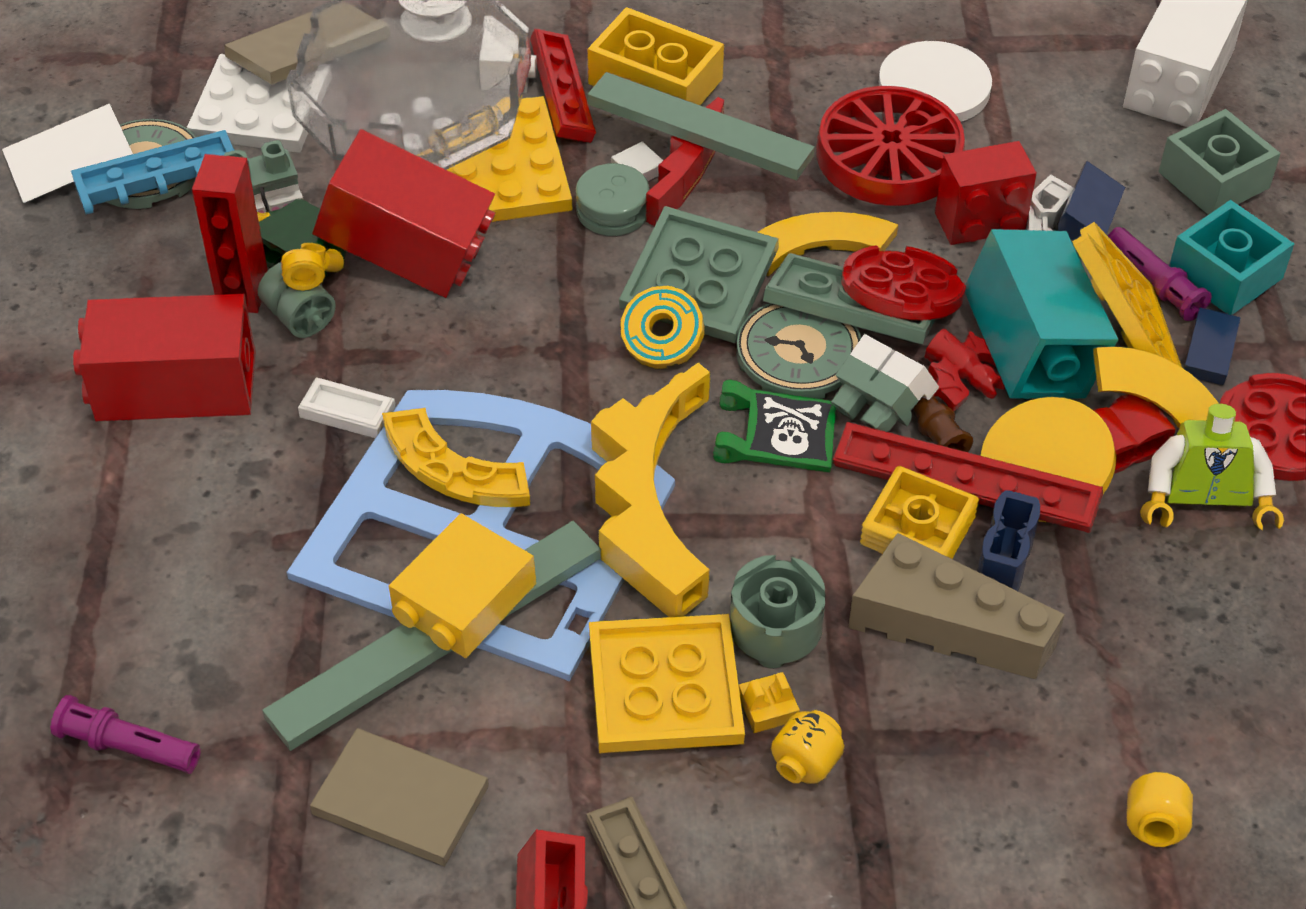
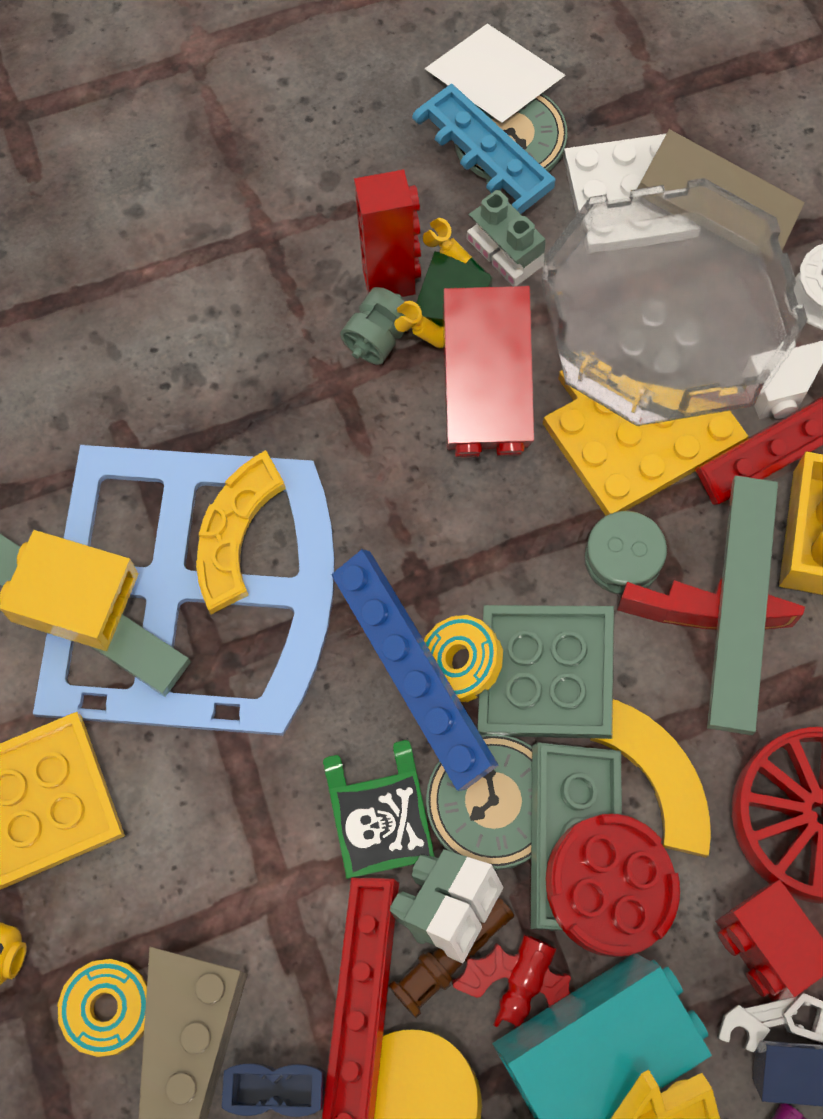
camera: 75 degrees right, 20 degrees up
red brick [73,294,256,421] -> none
yellow tile [281,249,325,291] -> none
white tile [298,377,396,438] -> none
yellow arch [591,363,710,617] -> none
white tile [611,142,663,181] -> none
sand green brick [730,555,825,669] -> none
yellow tile [738,672,800,733] -> none
yellow brick [860,466,979,559] -> none
none -> yellow tile [57,959,147,1057]
none -> blue plate [331,549,499,791]

